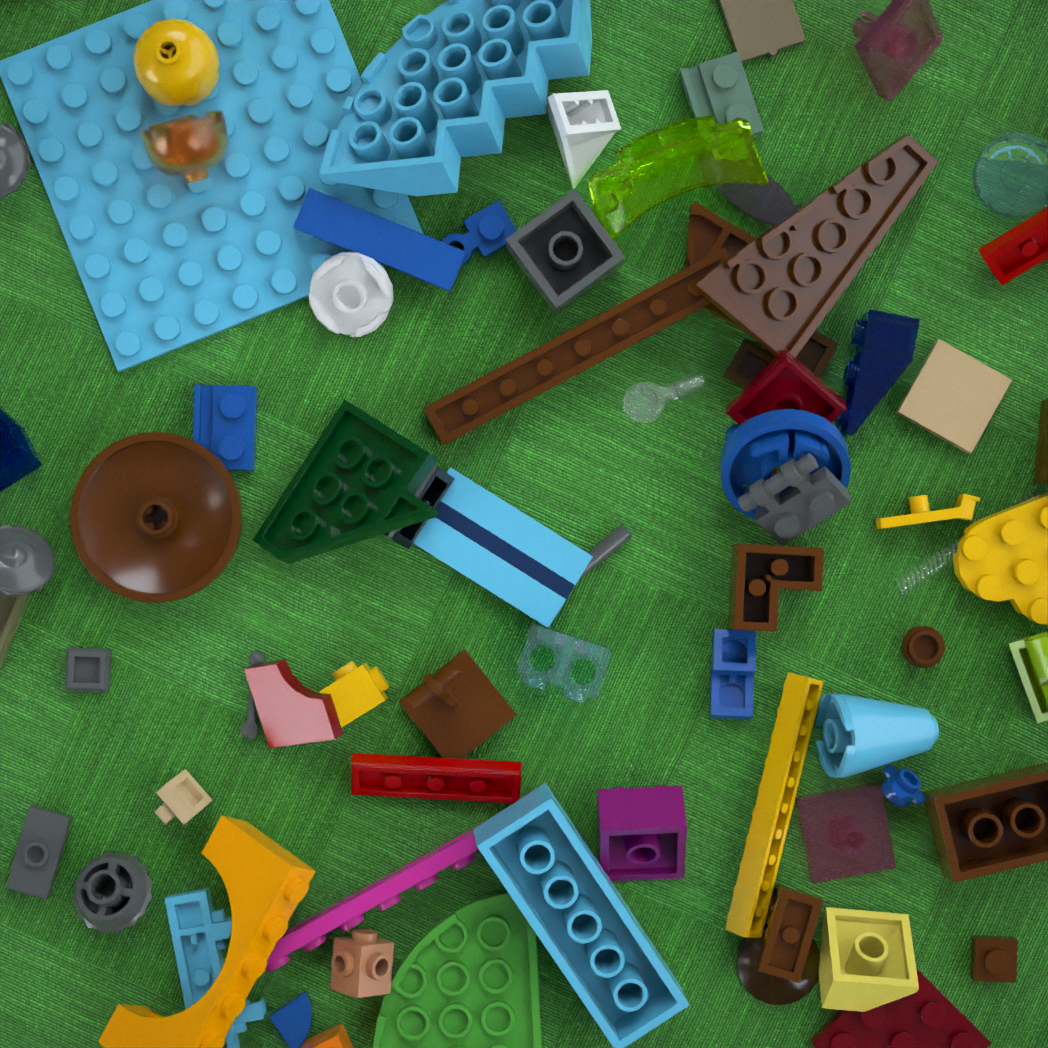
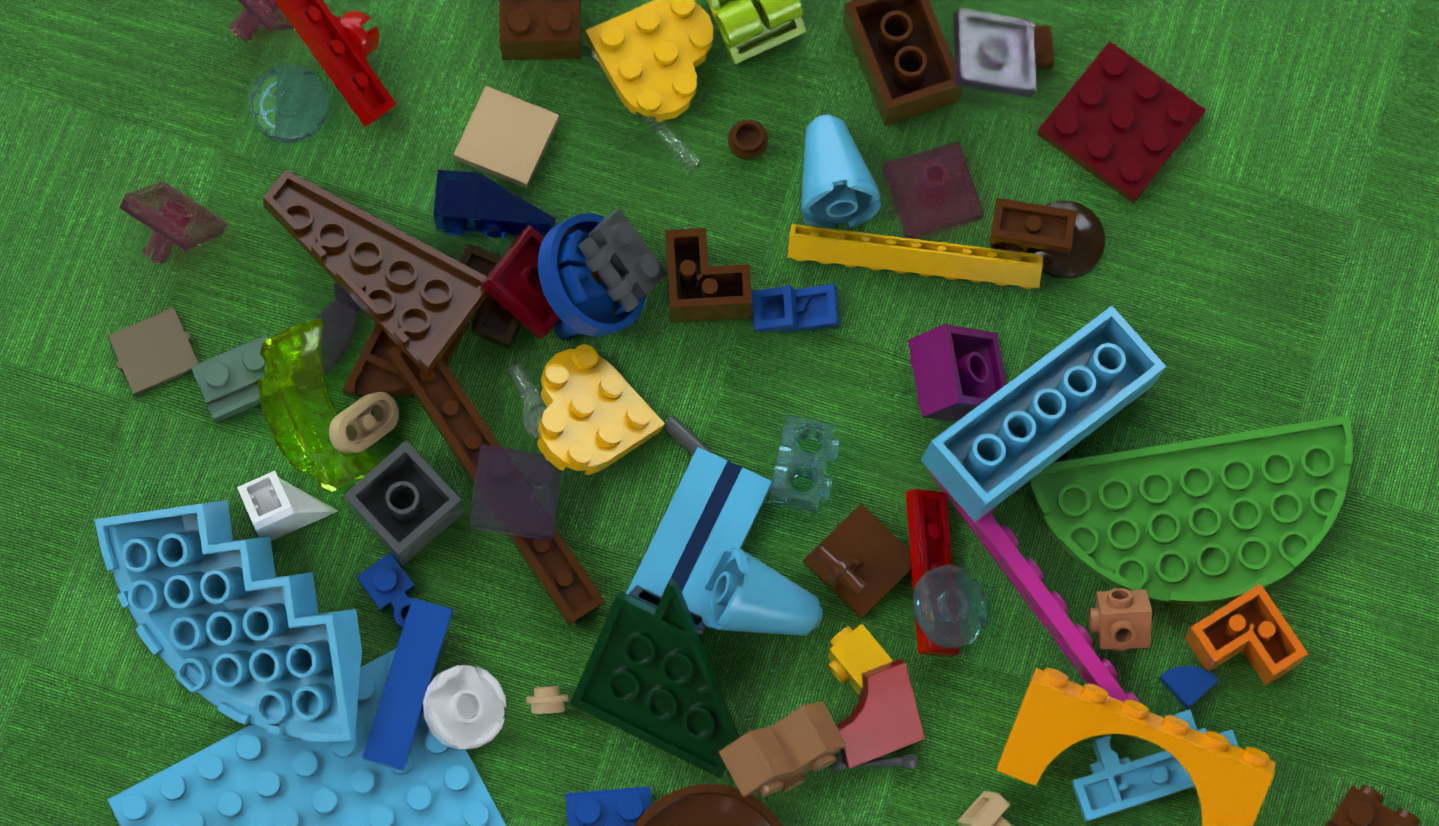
camera: 95 degrees left, 15 degrees down
light yellow slope [819,907,919,1012] -> none
yellow piece [875,494,980,529] -> none
blue plate [881,765,925,808] -> none
none -> tan plate [329,392,399,454]
none -> clear purple plate [469,444,561,541]
none -> tan plate [526,686,568,714]
none -> yellow plate [537,344,665,475]
none -> medium azure cone [701,547,823,636]
none -> medium nougat brick [719,701,847,798]
none -> clear light blue tile [913,564,988,649]
none -> plate [953,8,1037,98]

